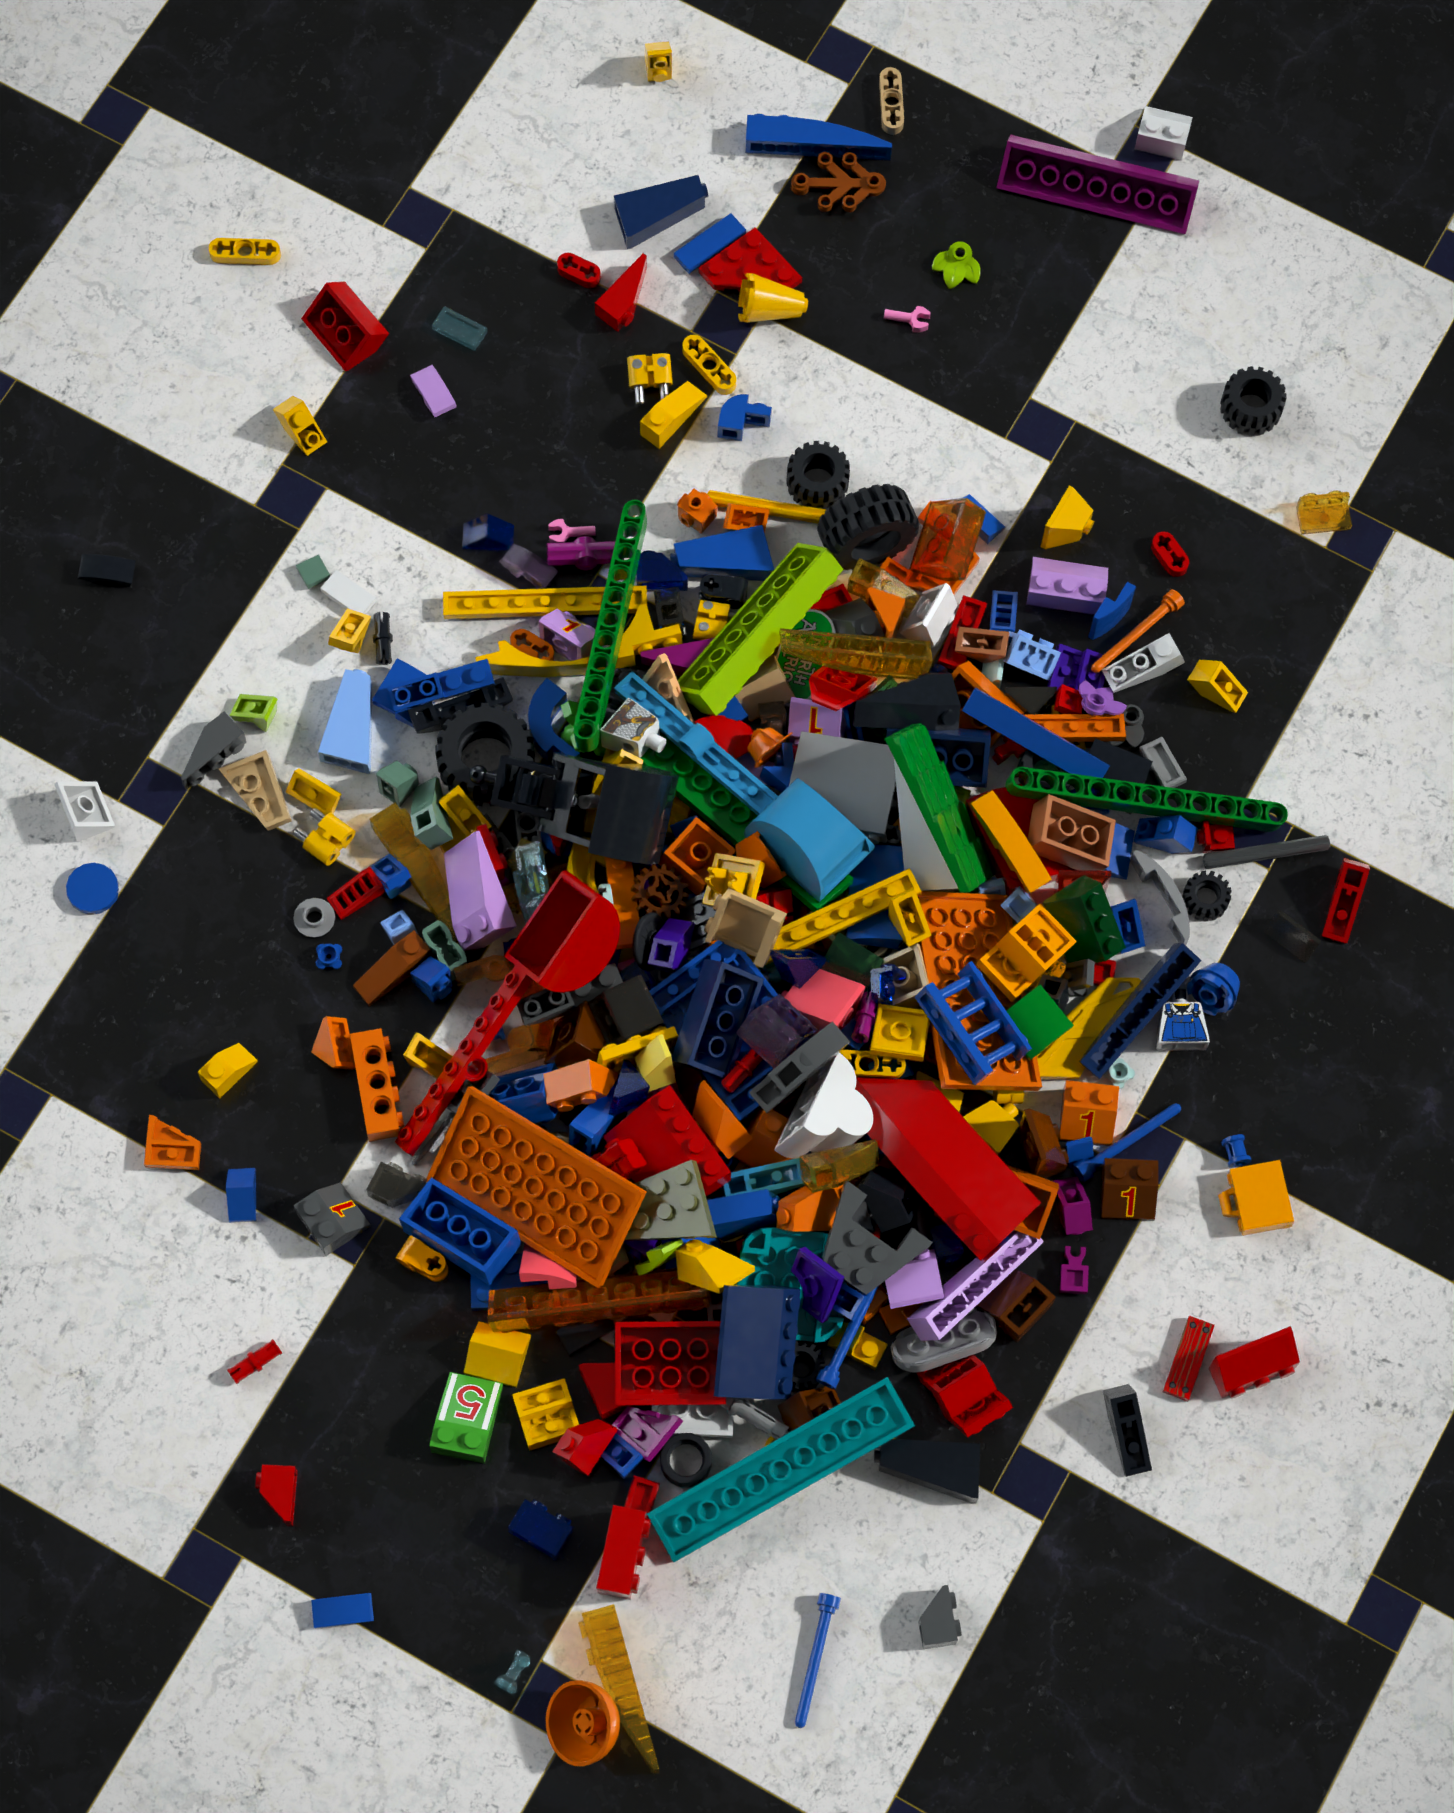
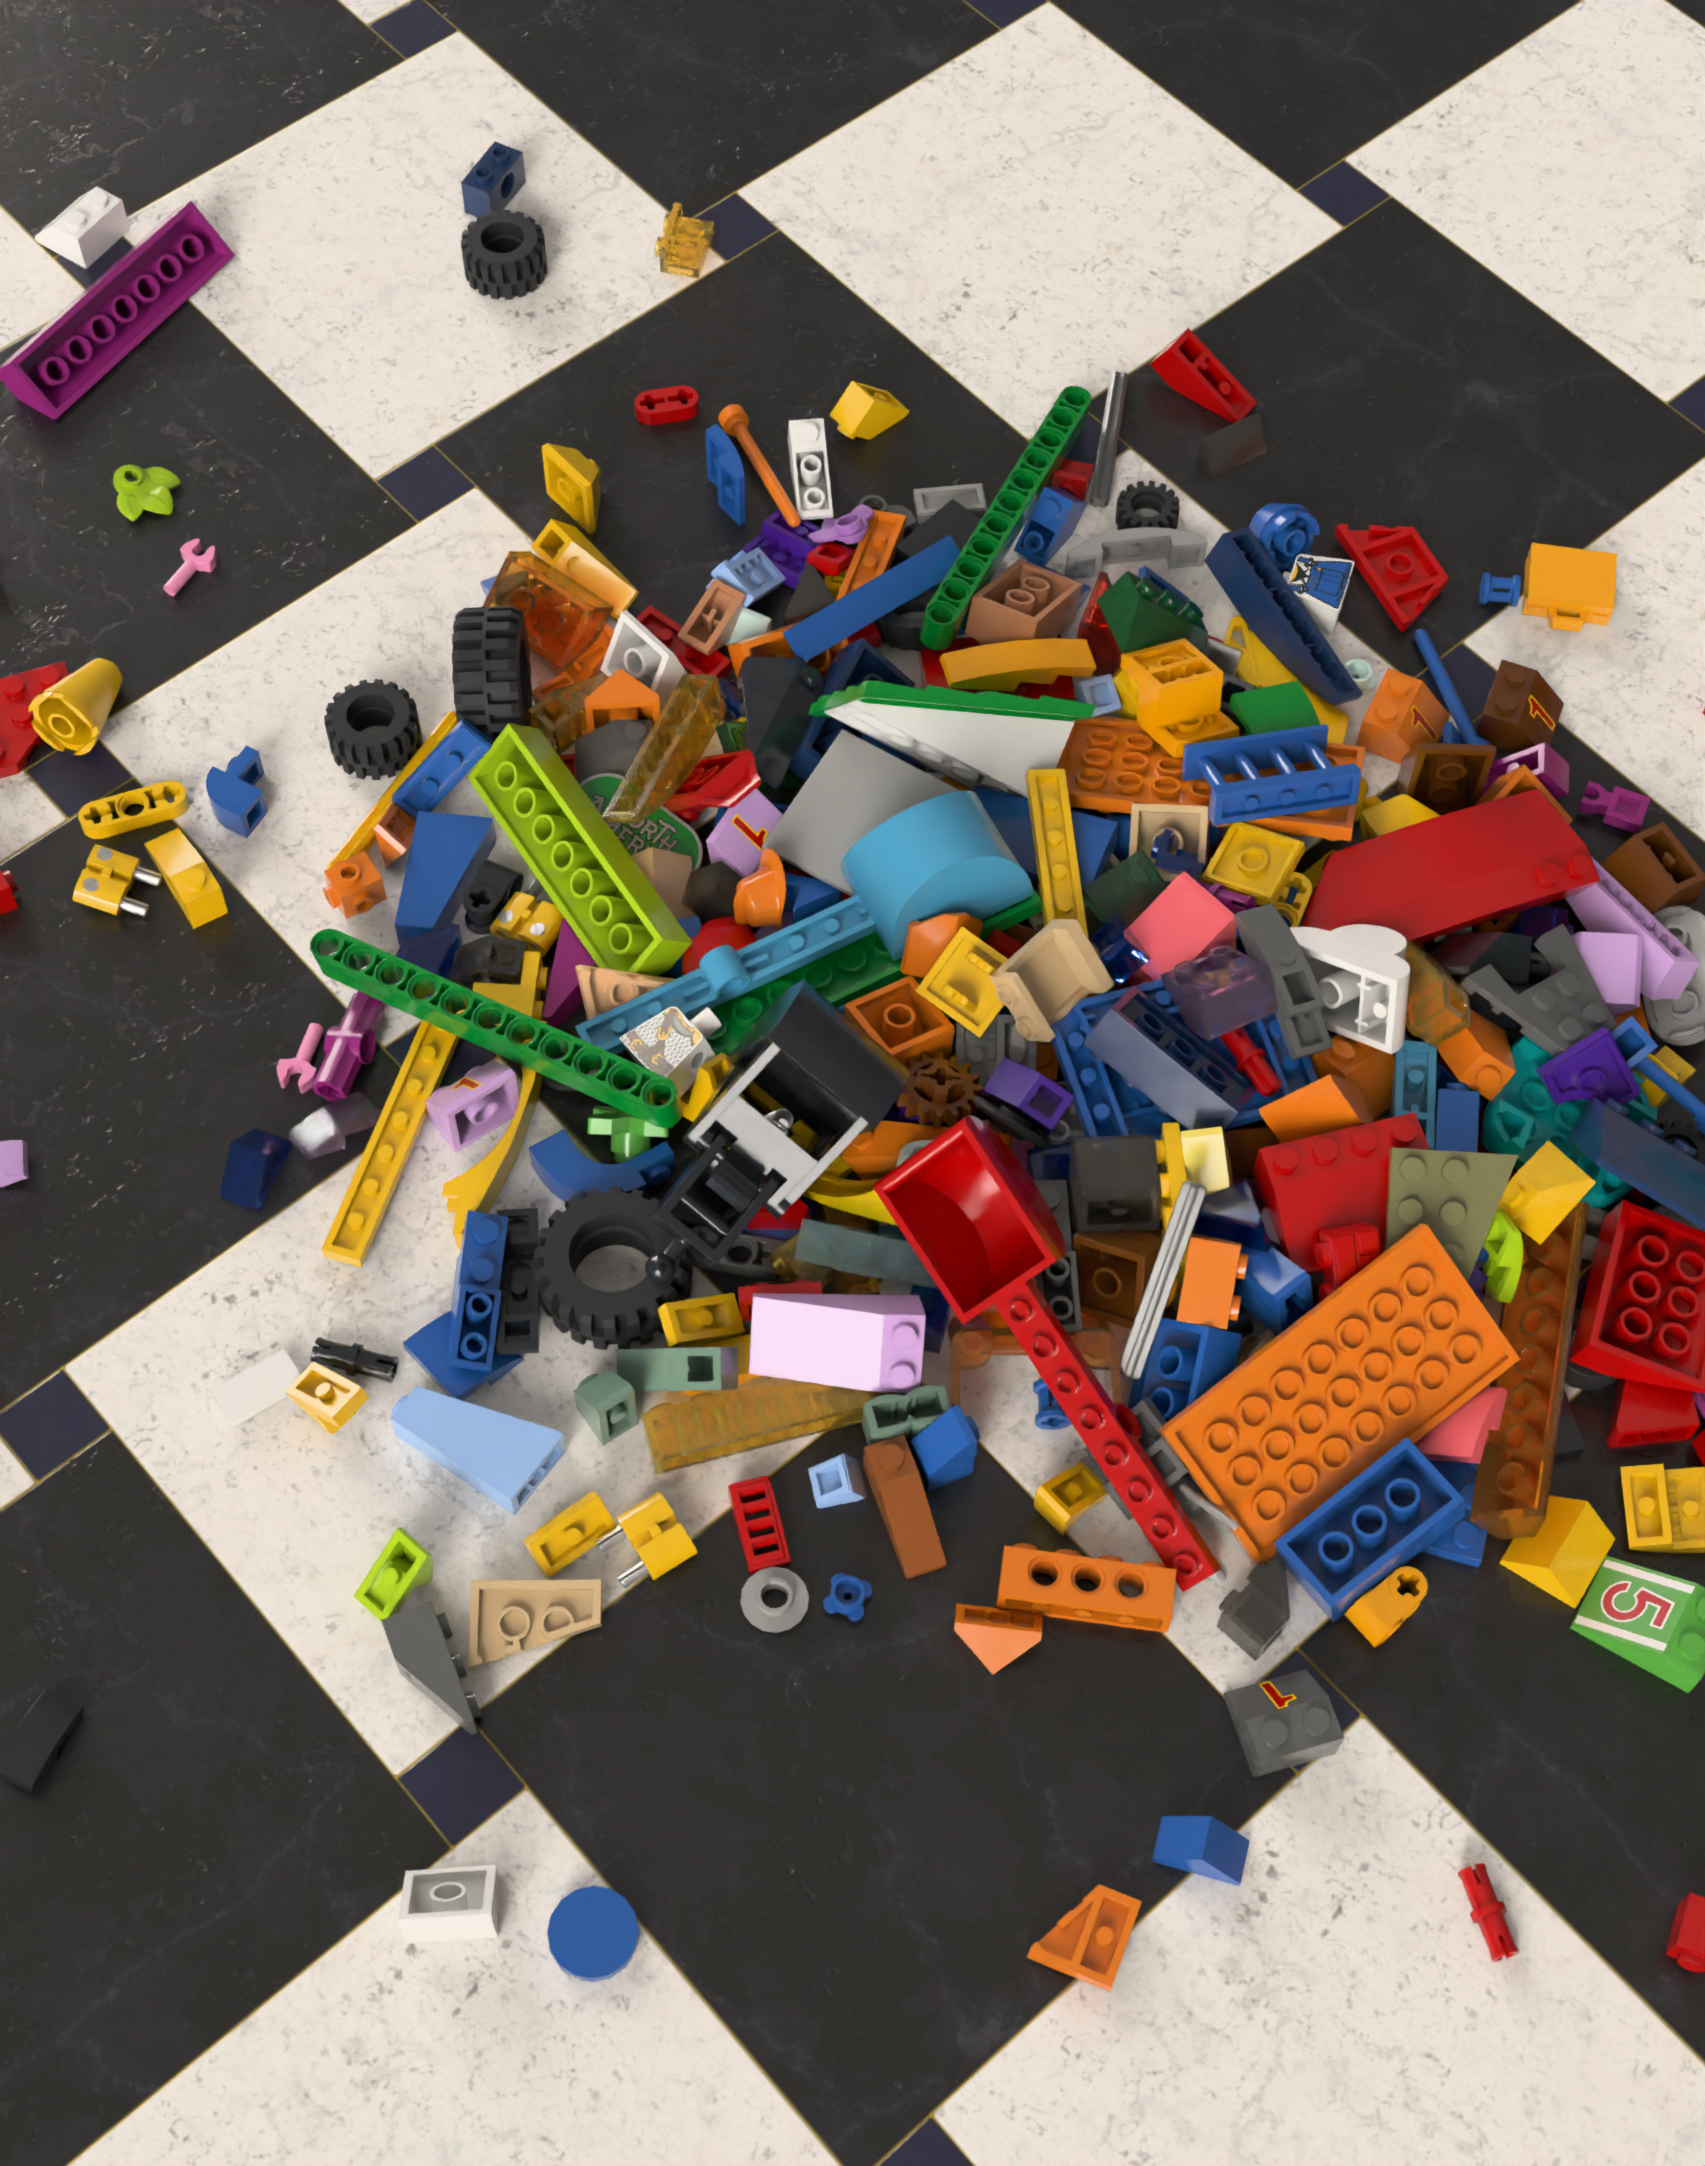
camera: 70 degrees left, 10 degrees down
yellow slope [198,1043,258,1098] -> none
sand green tile [296,554,330,589] -> none
blue slope [370,854,412,899] -> none
orange beam [510,629,554,661] -> none
yellow slope [888,888,932,947] -> none
blue slope [989,590,1018,644] -> none
lavender slope [1026,557,1108,615] -> none
none -> blue tile [391,718,493,819]
none -> dark blue brick [461,141,526,217]
none -> yellow slope [531,519,640,620]
none -> axle [1117,1180,1207,1379]
none -> red wing [1335,524,1449,632]

